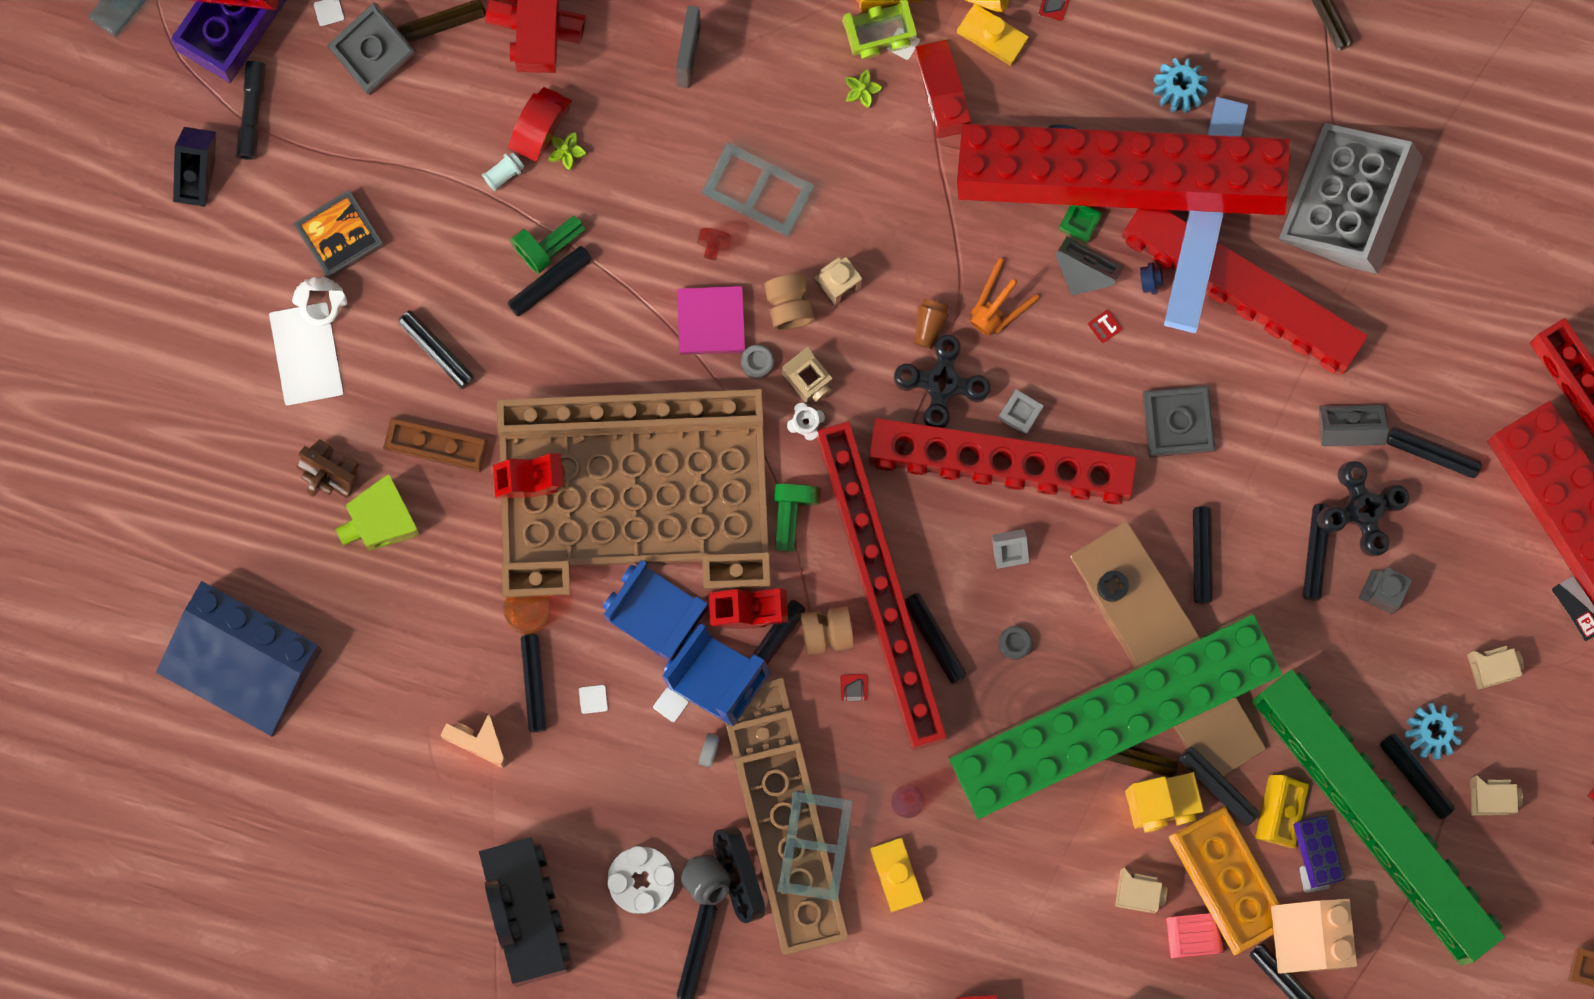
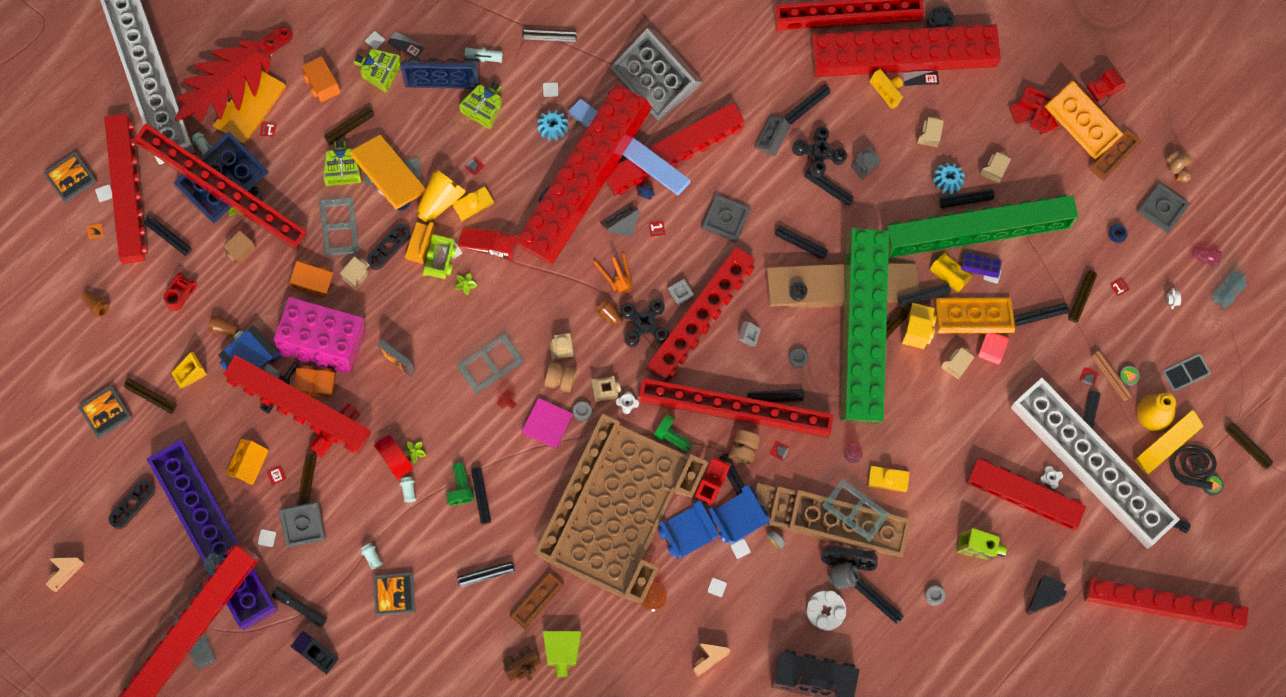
camera: 60 degrees left, 5 degrees down
white sticker [269,302,343,405] -> none
white piece [292,277,347,327] -> none
red brick [493,453,565,498] -> none
black axle [520,634,547,733] -> none
green tile [1058,205,1103,244] -> none
light nougat slope [1271,899,1357,973] -> none
none -> light aqua pin [361,543,383,570]
none -> white sticker [543,83,558,97]
none -> yellow tile [869,69,903,109]

